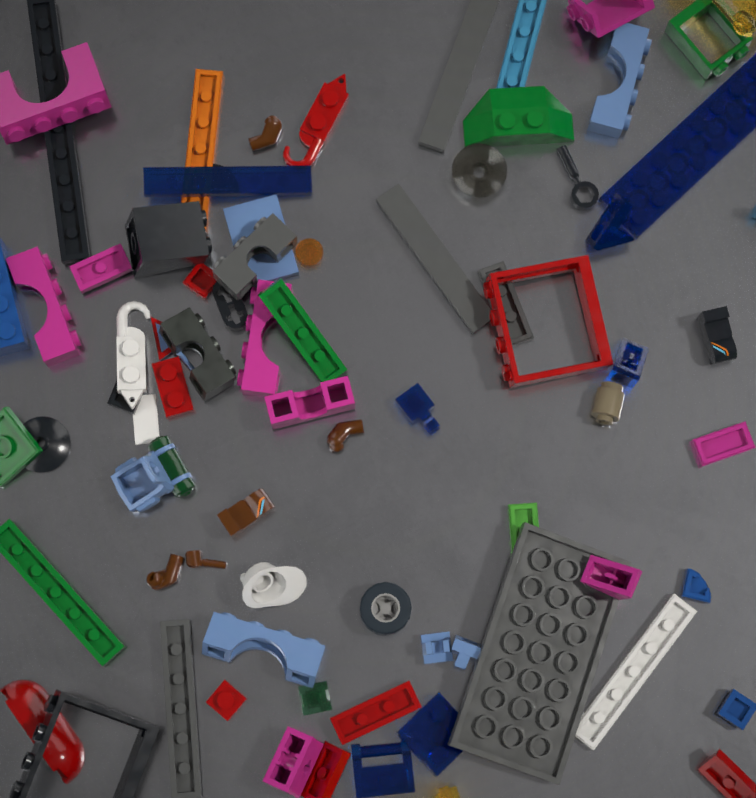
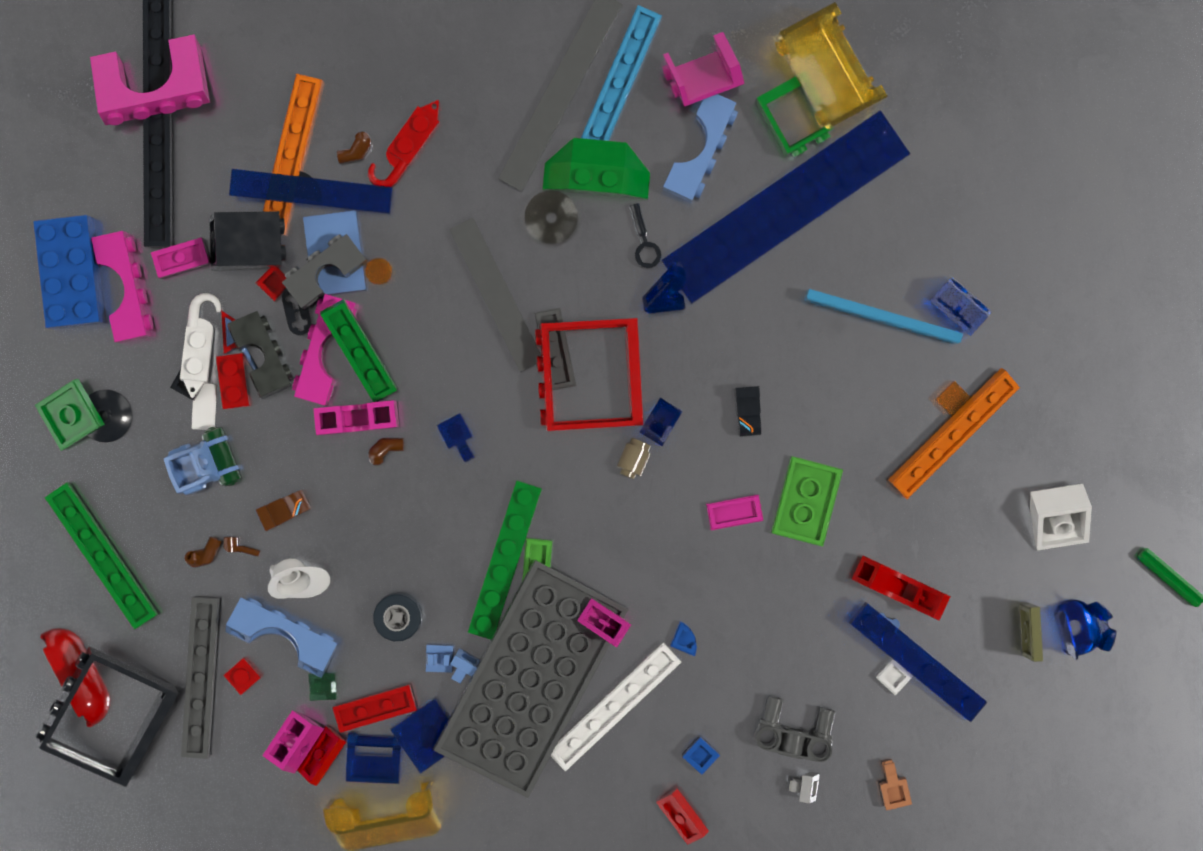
camera: 15 degrees right, 10 degrees up
none -> green plate [468,480,542,640]

